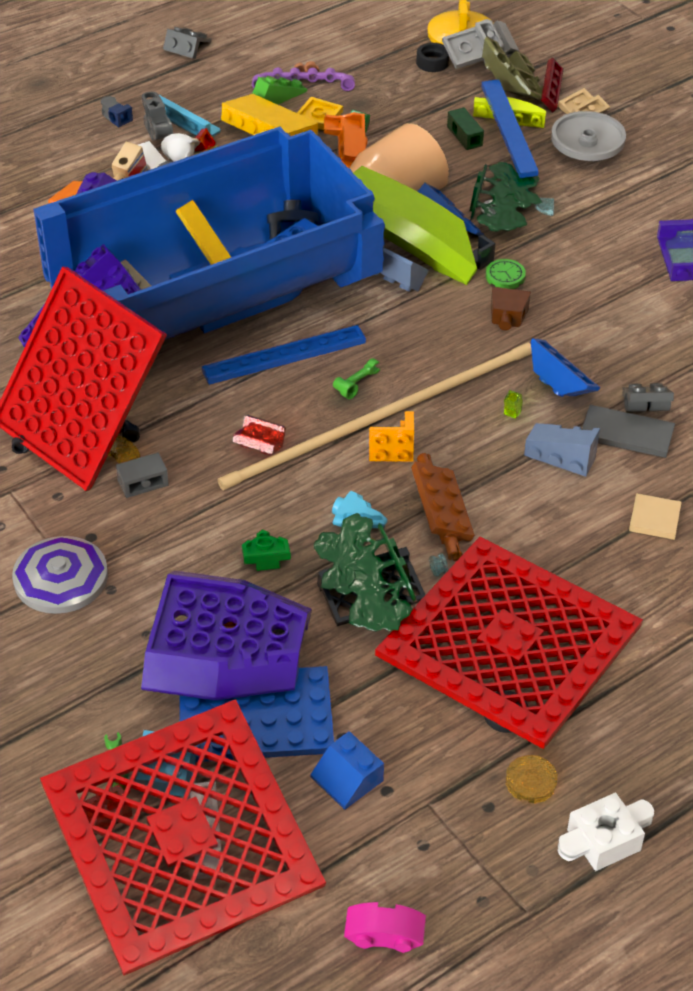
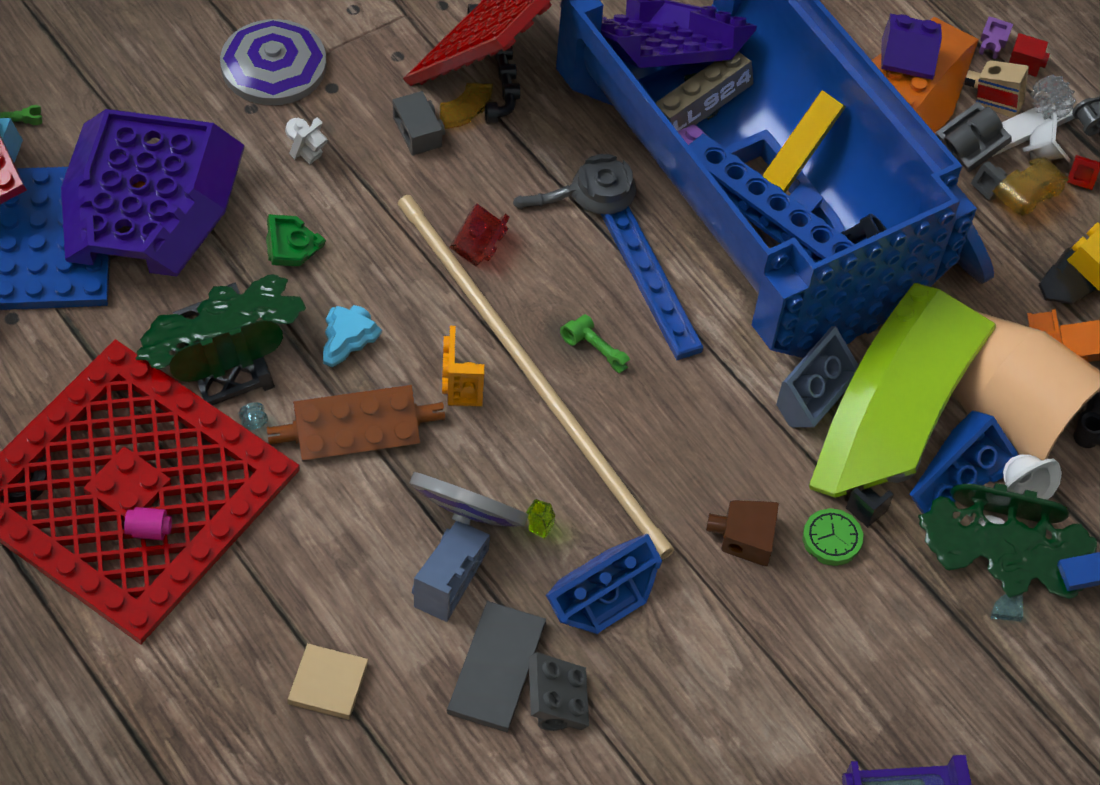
camera: 85 degrees right, 10 degrees up
none -> dark pink brick [124,507,172,540]
none -> white hips [285,117,328,165]
none -> light grey dish [409,472,529,526]
none -> dark grey piece [513,154,636,214]
none -> medium lavender plate [979,16,1013,59]
none -> white helmet [1003,454,1062,500]
none -> red brick [1009,33,1050,77]
none -> clear gear [1030,74,1076,120]

